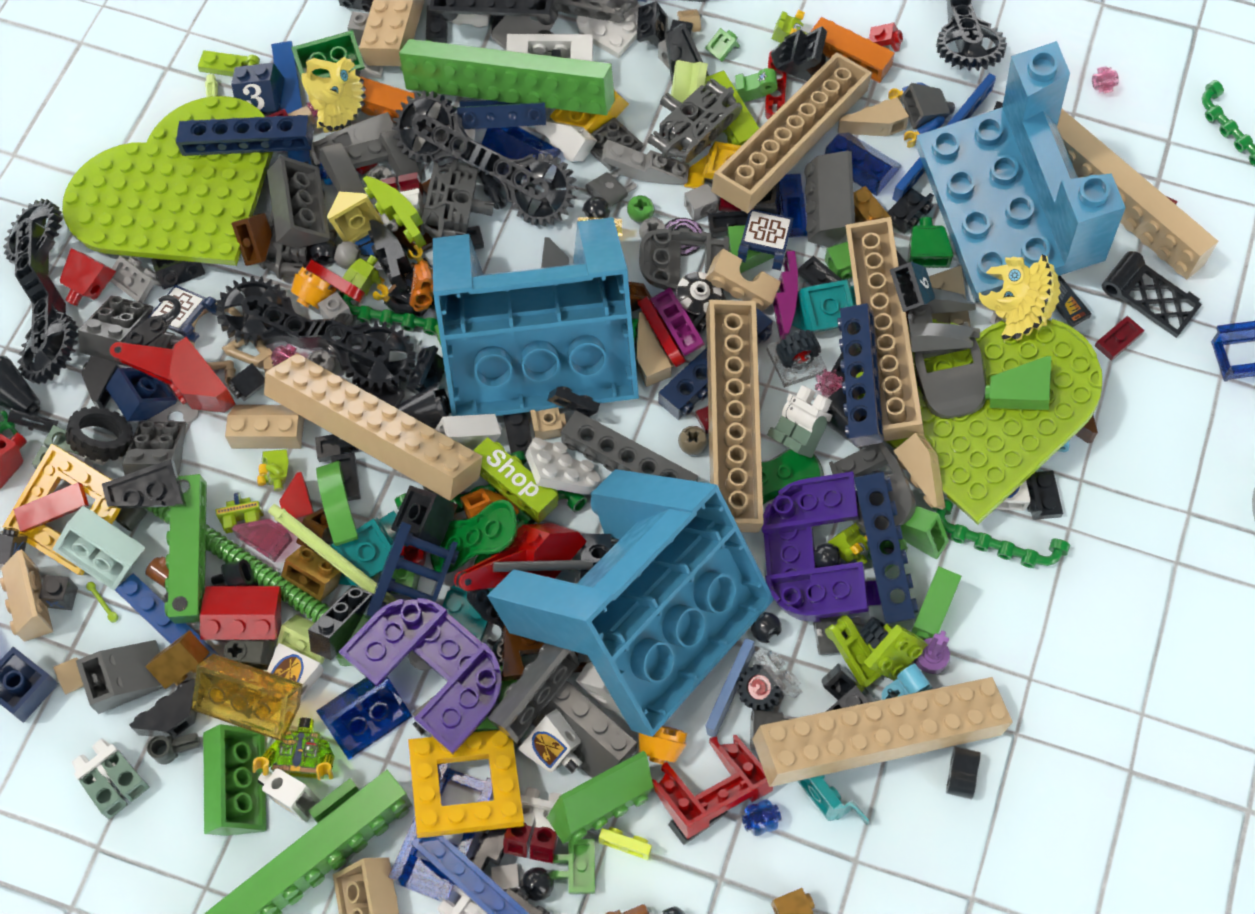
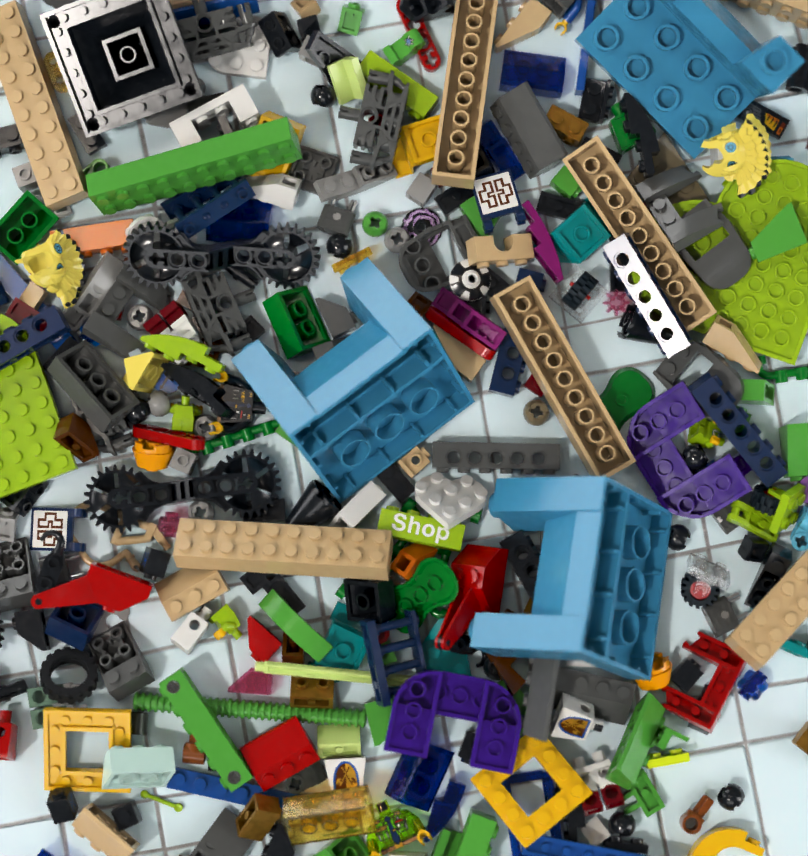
camera: 30 degrees left, 20 degrees up
tile [13,482,89,532] -> none
black wing [102,459,186,508] -> none
black piece [211,559,254,586] -> none
lime hips [215,492,264,534] -> none
black slope [308,585,373,660] -> none
black bracket [406,345,445,394] -> none
orange rock [410,260,433,312] -> none
dark grey bar [493,560,593,572] -> none
black plate [547,386,600,417] -> none
medium blue tile [705,638,755,737] -> none
hips [767,385,833,458] -> none
black torso [890,262,935,312] -> none
none -> white torso [171,605,213,655]
none -> light grey piece [193,415,217,441]
none -> green slope [262,286,331,360]
none -> black piece [310,85,337,108]
none -> clear blue slope [423,779,466,843]
none -> black slope [619,93,660,179]
none -> bright green panel [655,725,689,750]
none -> black brick [670,658,703,693]

